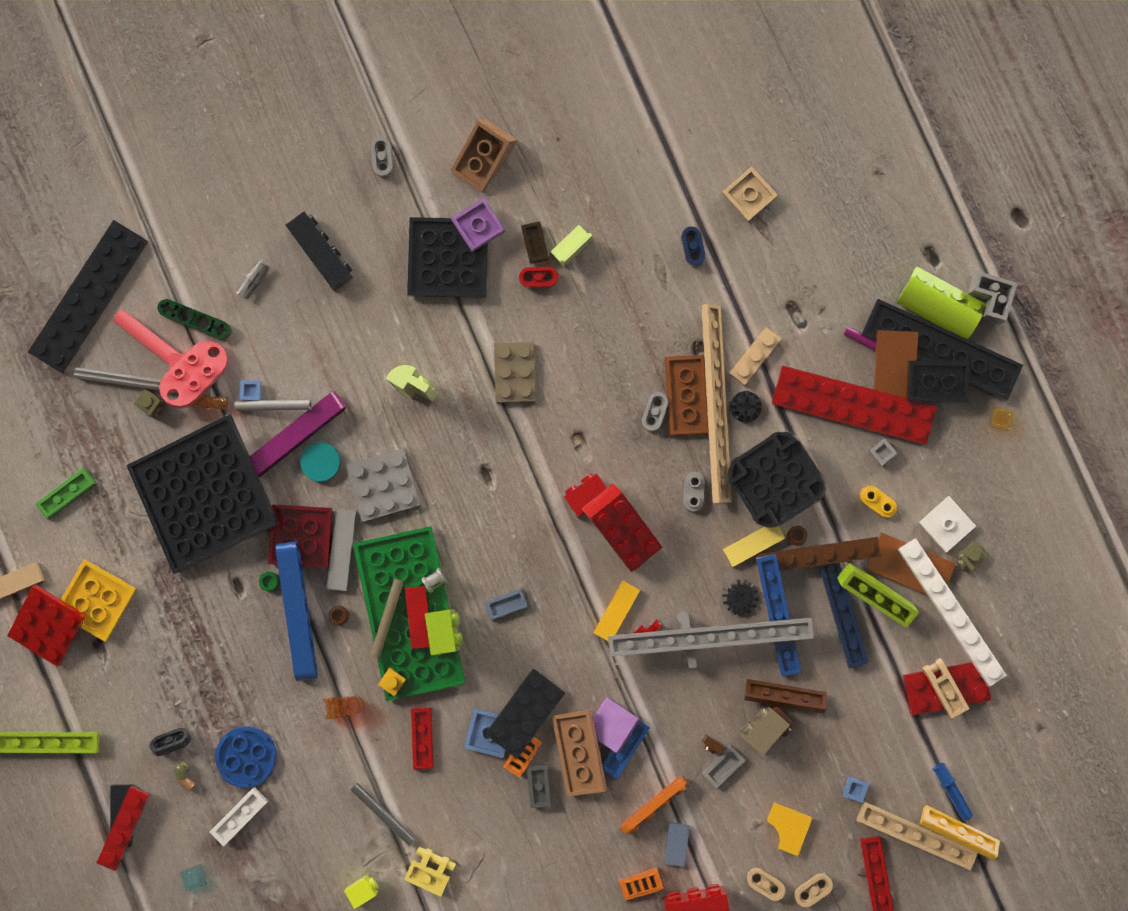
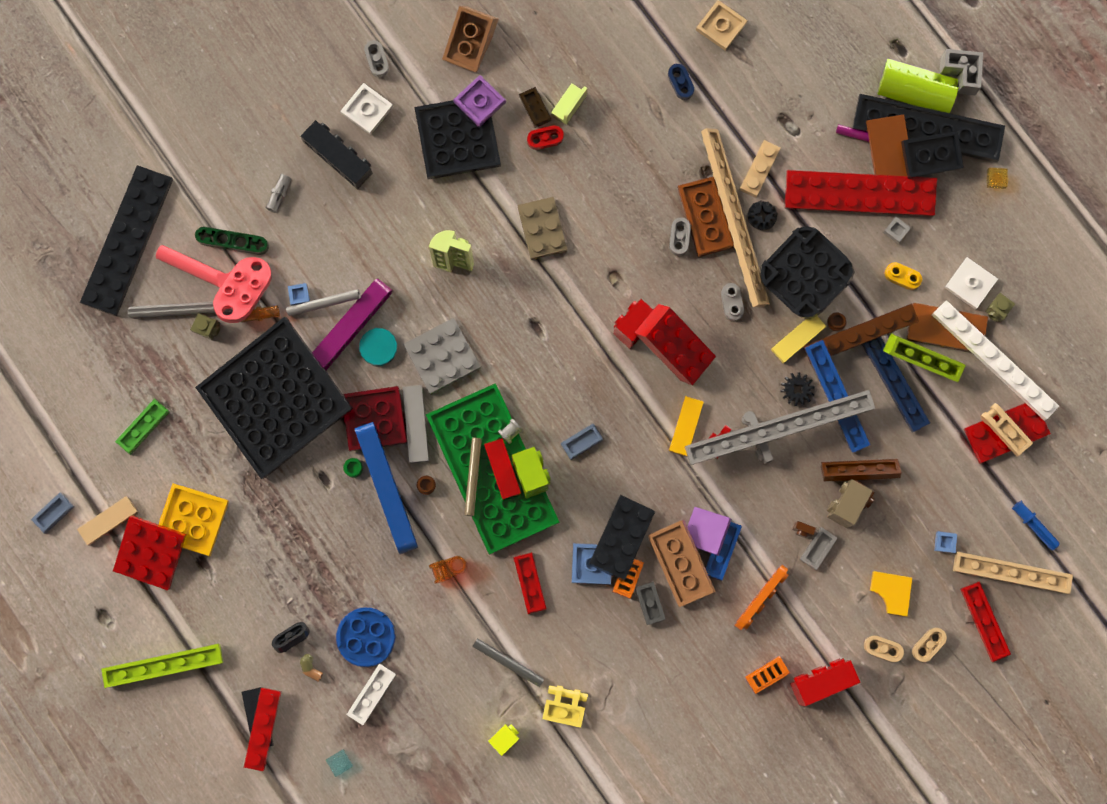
camera: 20 degrees left, 5 degrees down
yellow plate [378,668,406,696] -> none
sand blue tile [664,822,690,867] -> none
yellow tile [920,805,1000,860] -> none
none -> white plate [341,83,393,135]

